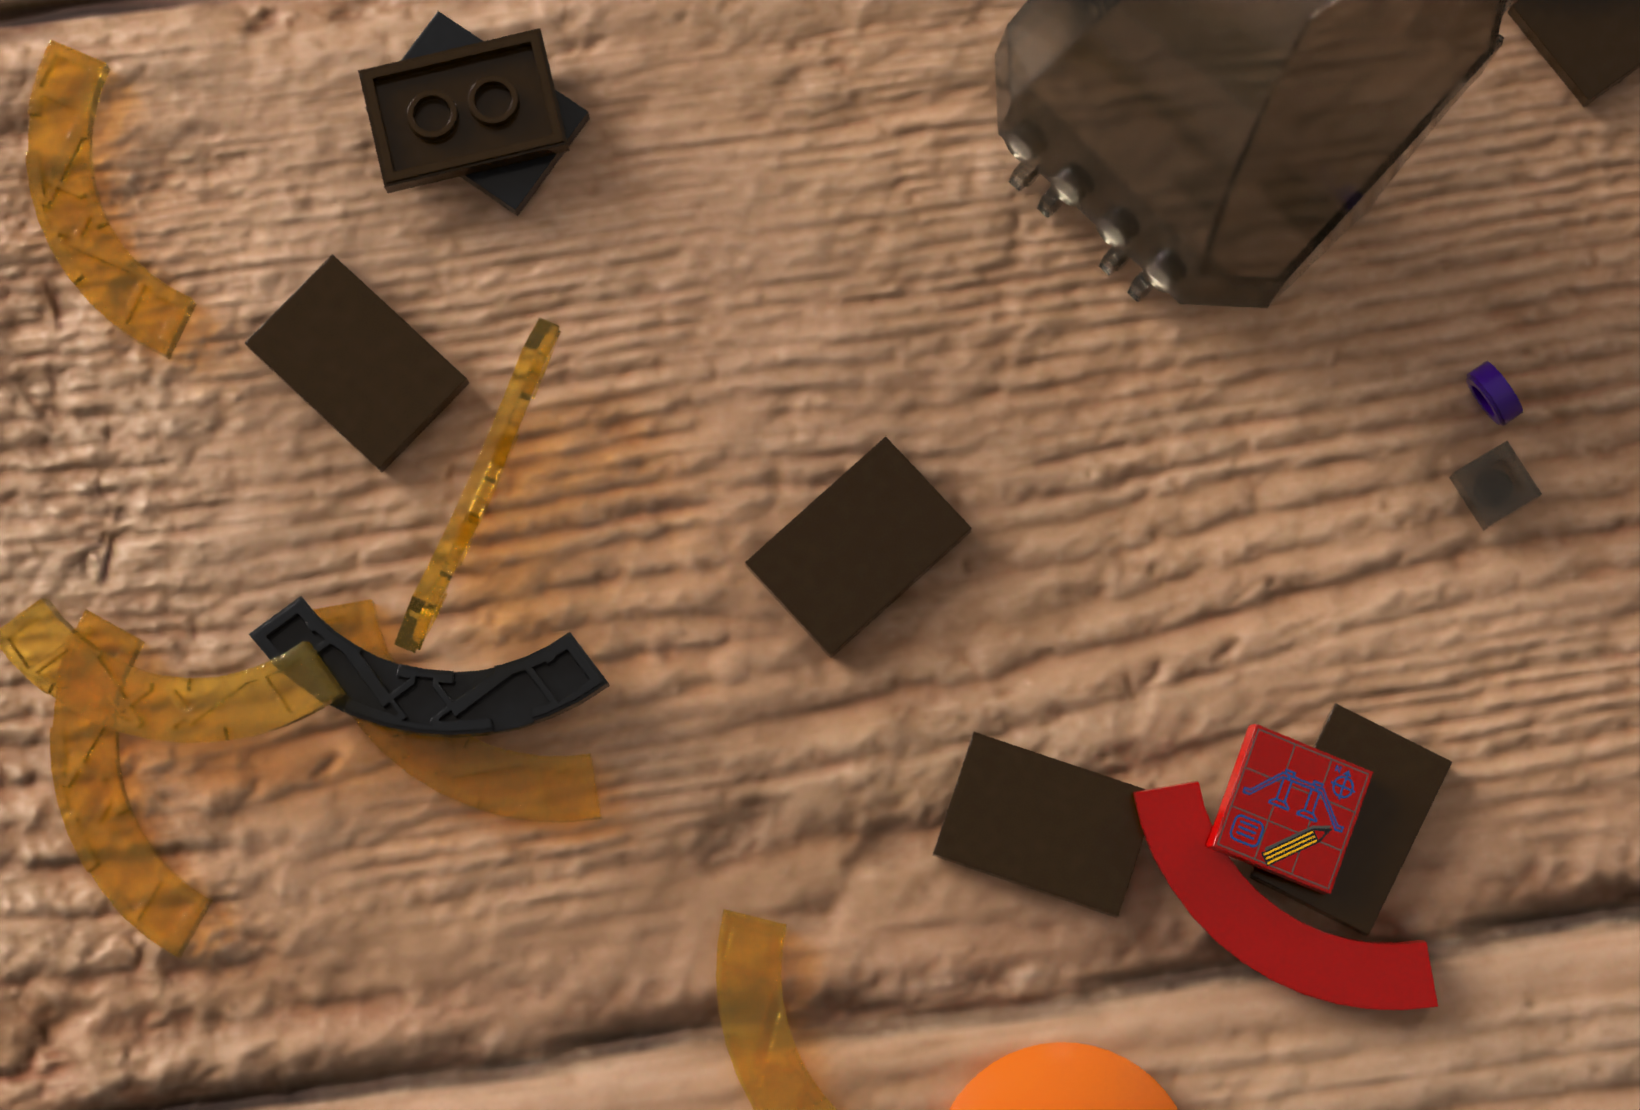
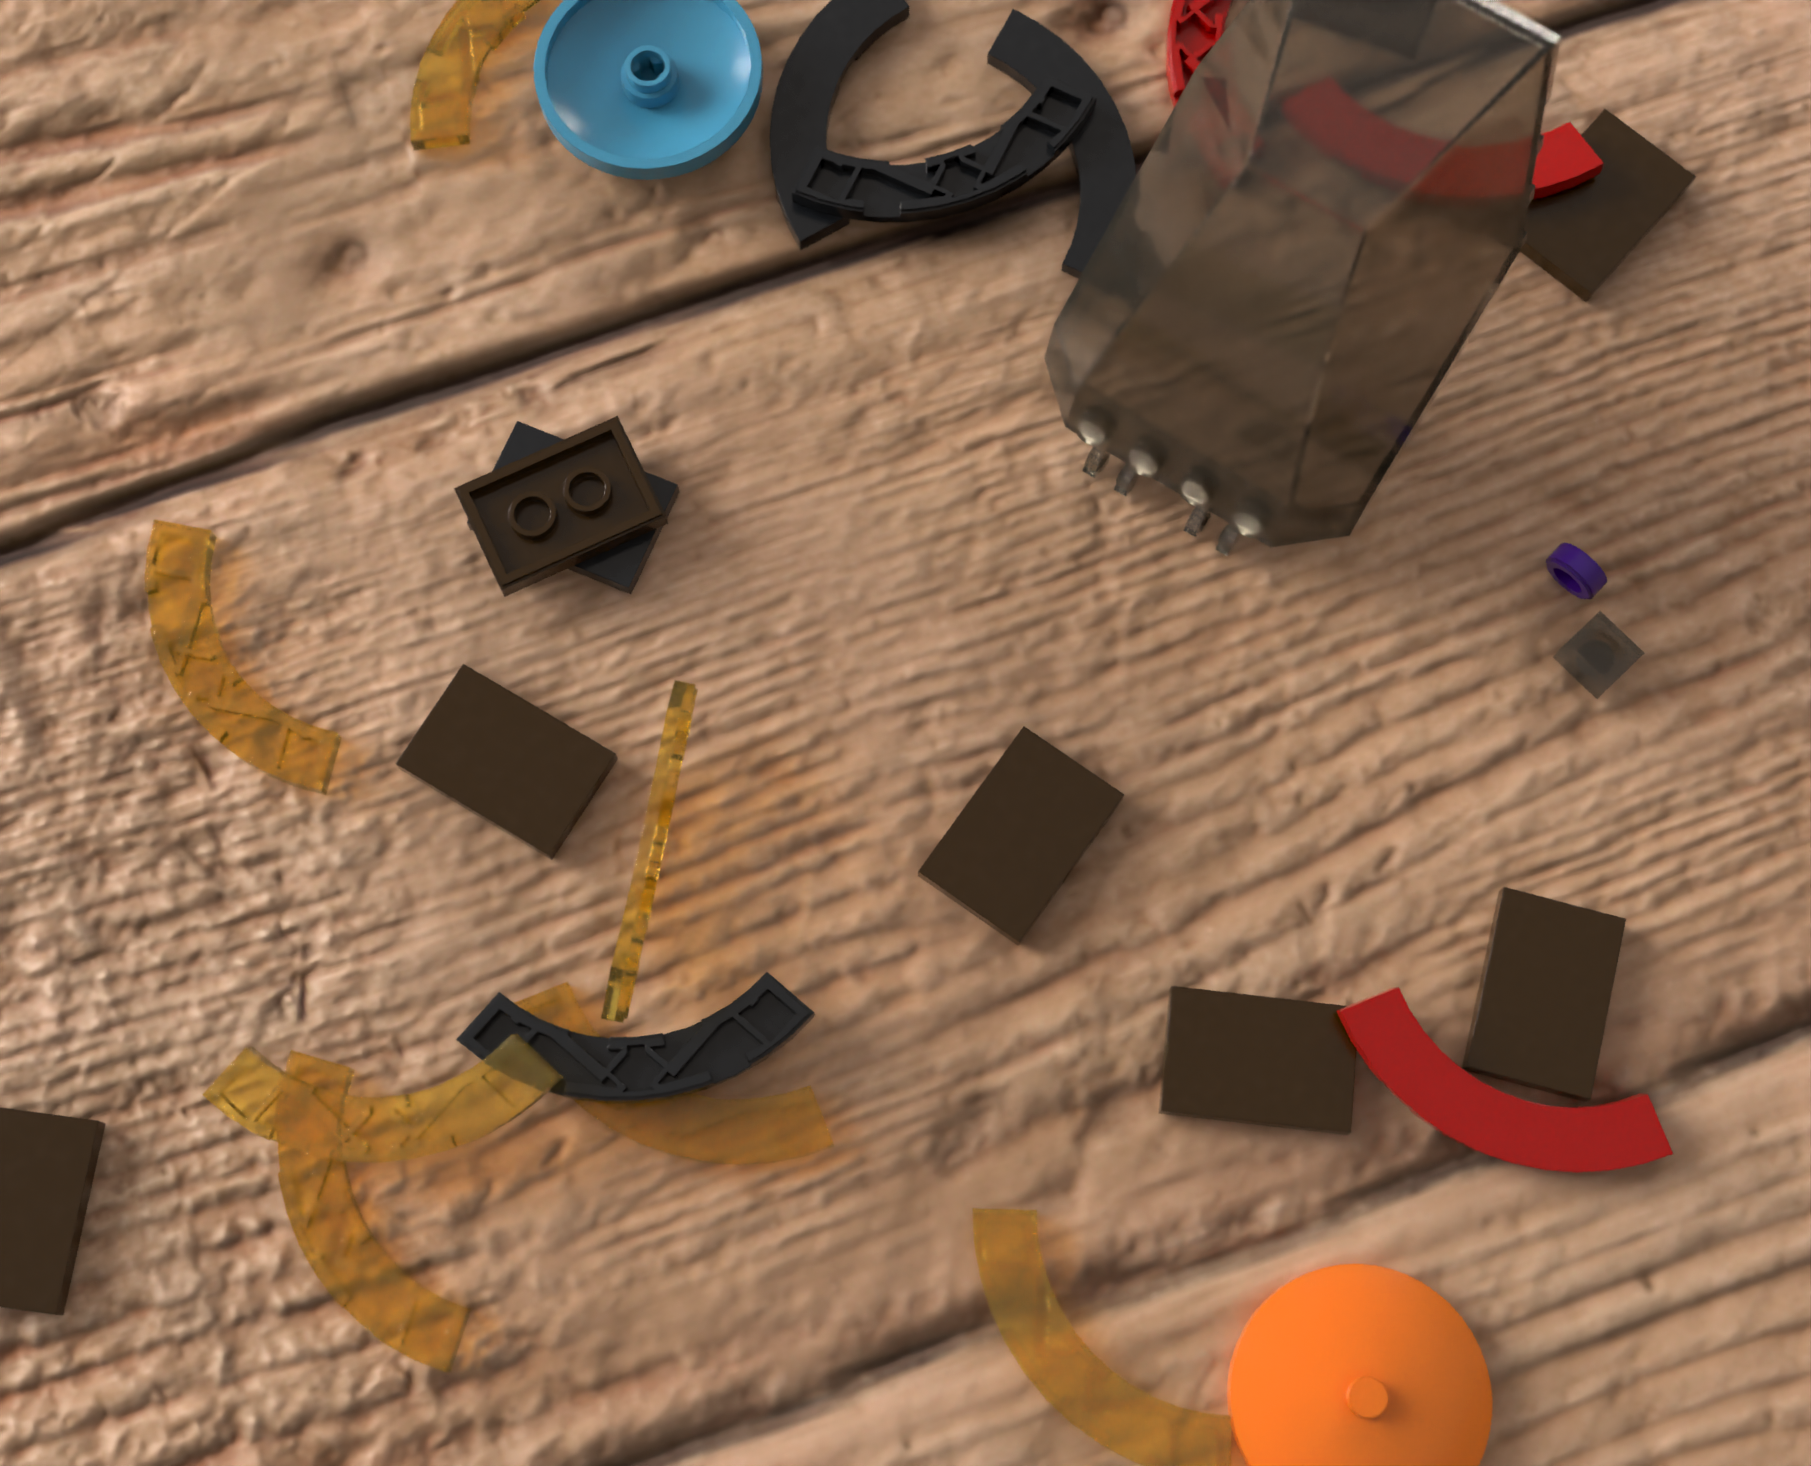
camera: 15 degrees left, 5 degrees down
red tile [1206,724,1373,894] -> none

